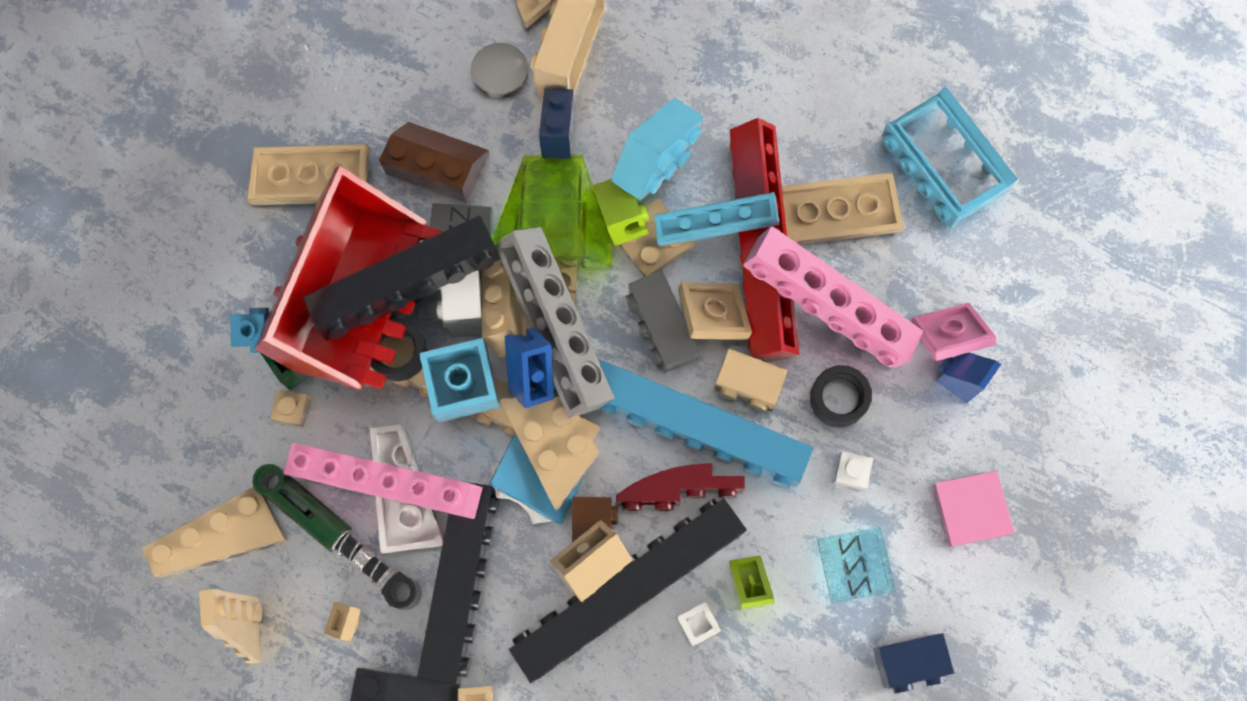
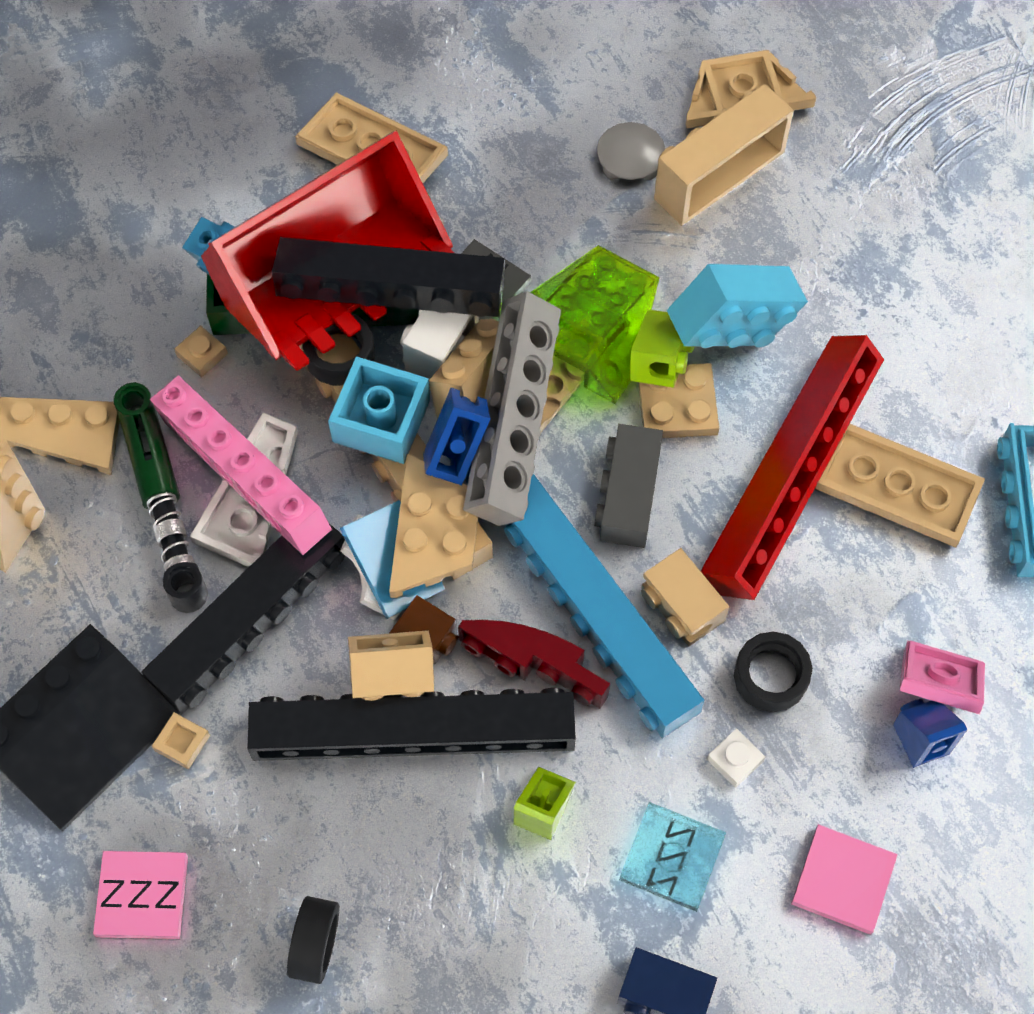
camera: 30 degrees right, 10 degrees down
tan plate [324,602,361,642] -> none
reddish brown slope [379,122,489,203] -> none
dark blue brick [539,88,576,159] -> none
medium azure tile [654,192,779,246] -> none
white plate [677,601,721,647] -> none
tan plate [678,282,752,340] -> none
bright pink brick [743,226,923,368] -> none

